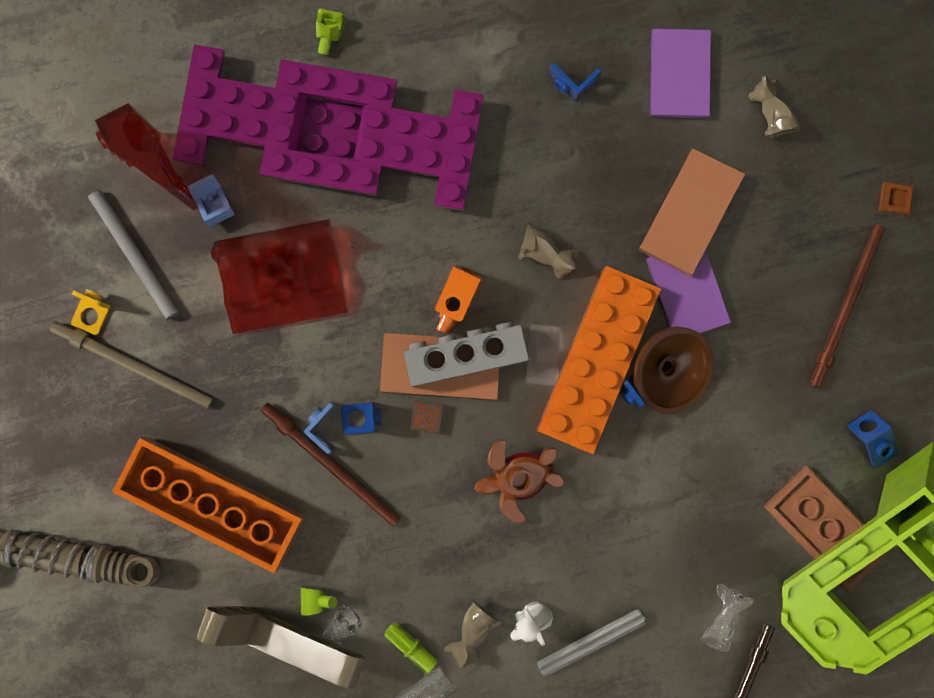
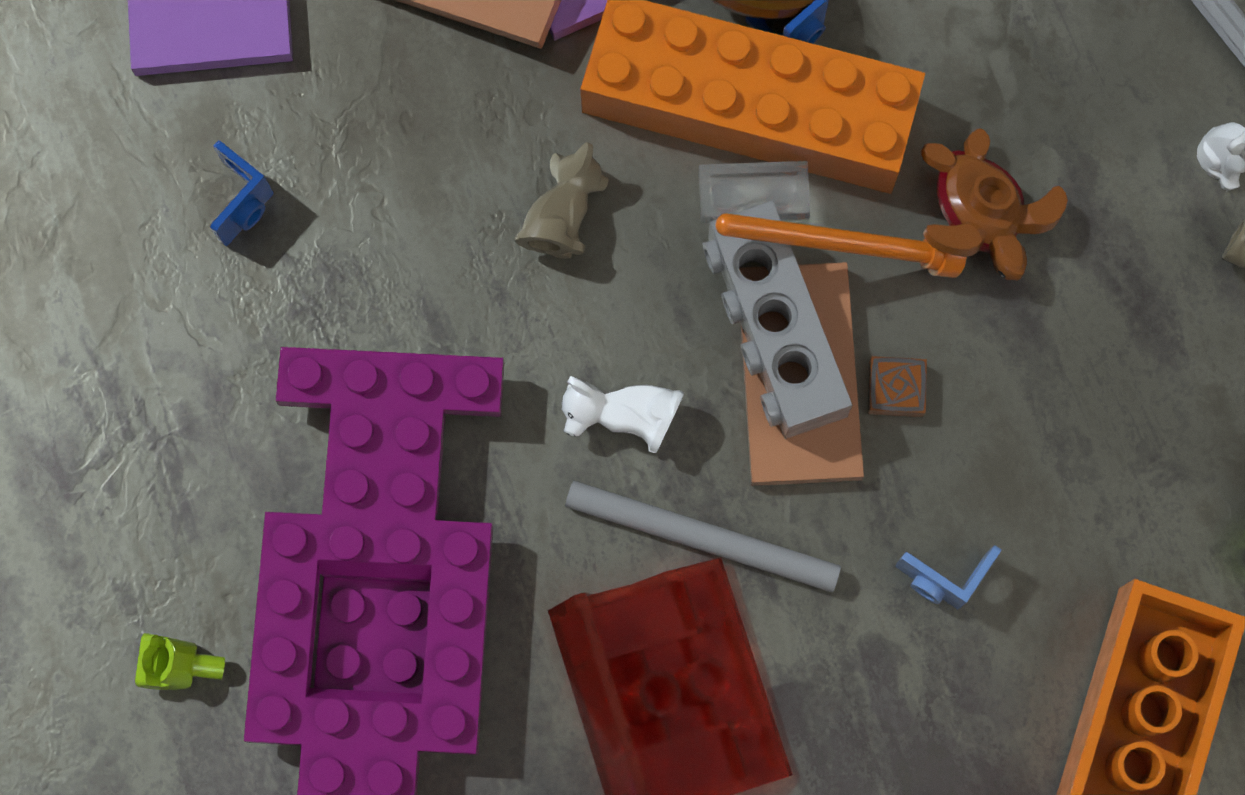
camera: 90 degrees left, 10 degrees down
copper bar [260,402,401,527] -> none
blue bracket [341,402,382,434] -> none
orange torso [434,265,484,334] -> none
none -> white animal [562,376,684,453]
none -> light grey piece [565,480,841,593]
none -> orange piece [715,213,967,278]

